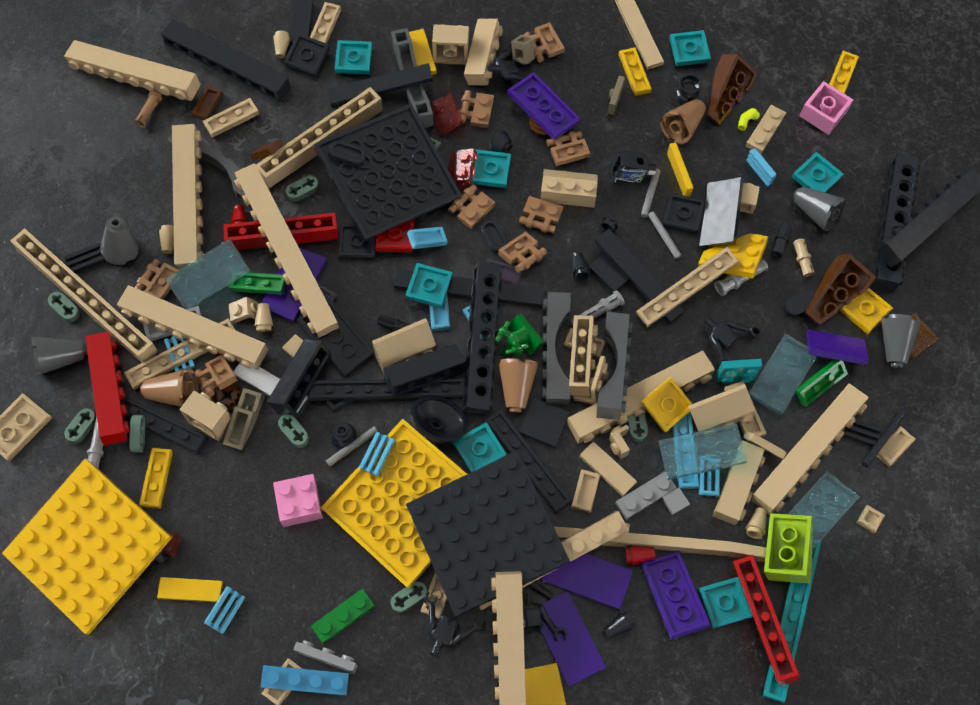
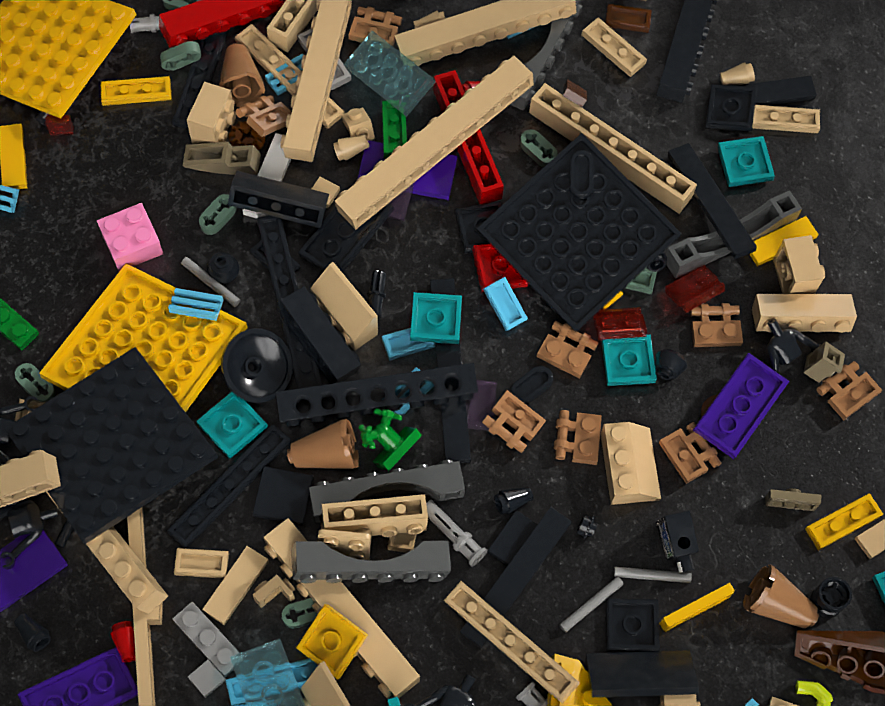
camera: 75 degrees right, 0 degrees up
dark purple tile [542,554,633,611] -> none

